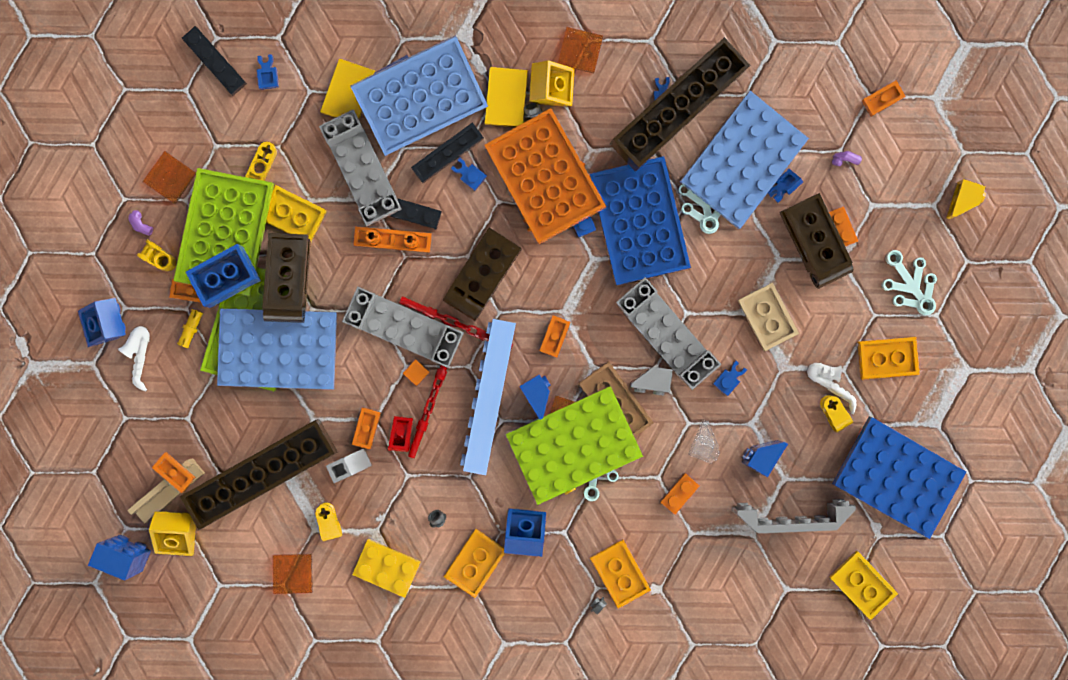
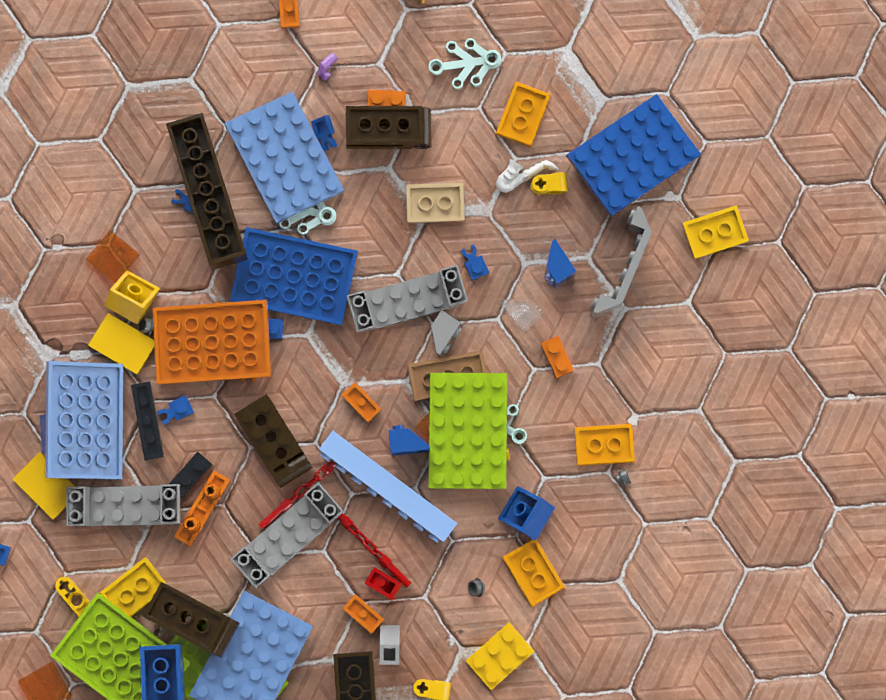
camera: 70 degrees left, 5 degrees down
orange tile [403,359,430,386] -> none

